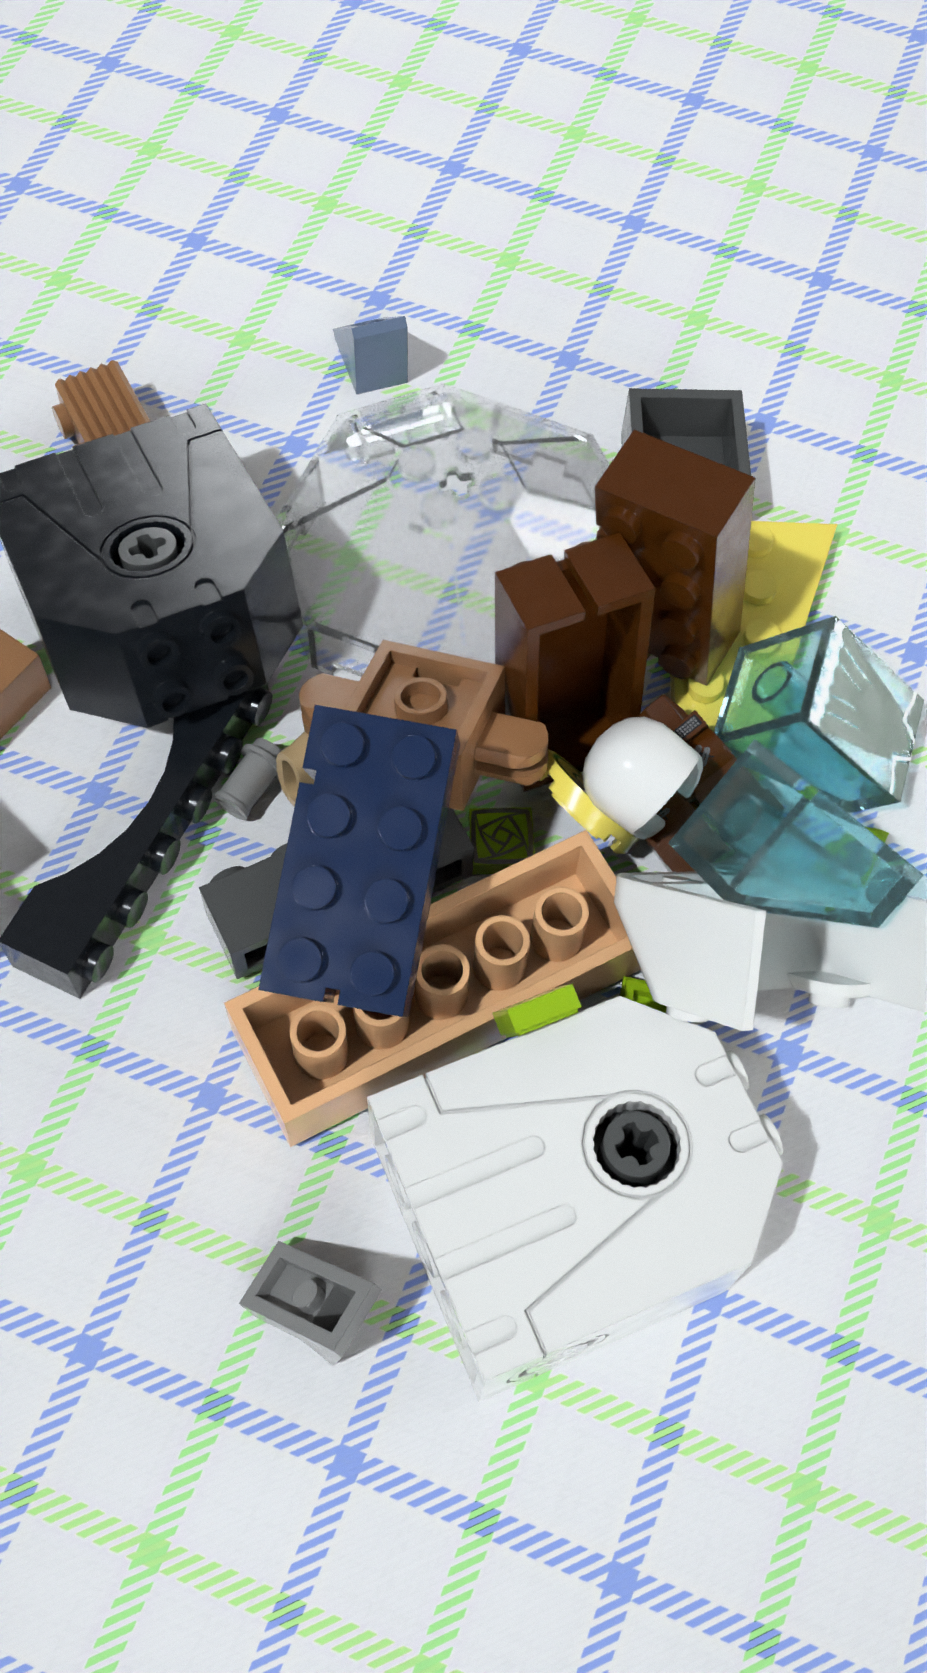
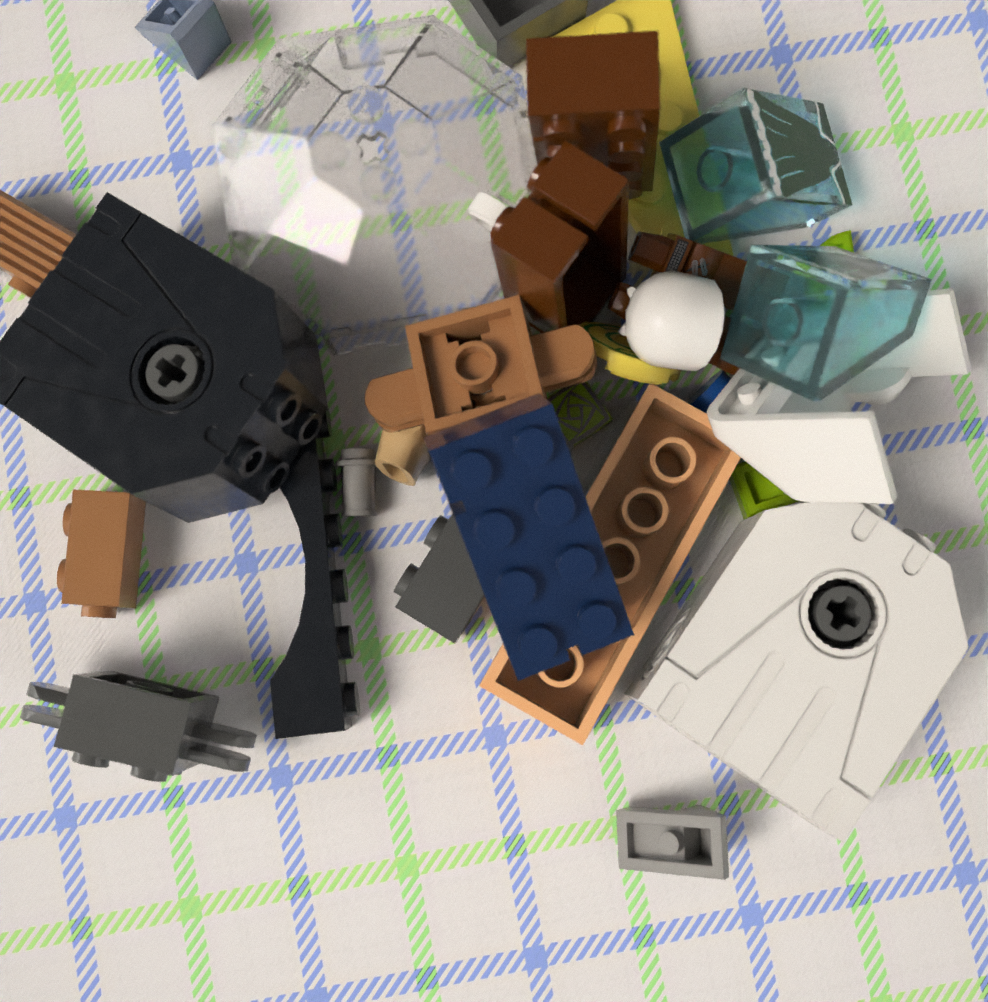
camera: 30 degrees left, 20 degrees up
lime tile [492,983,582,1038] -> none

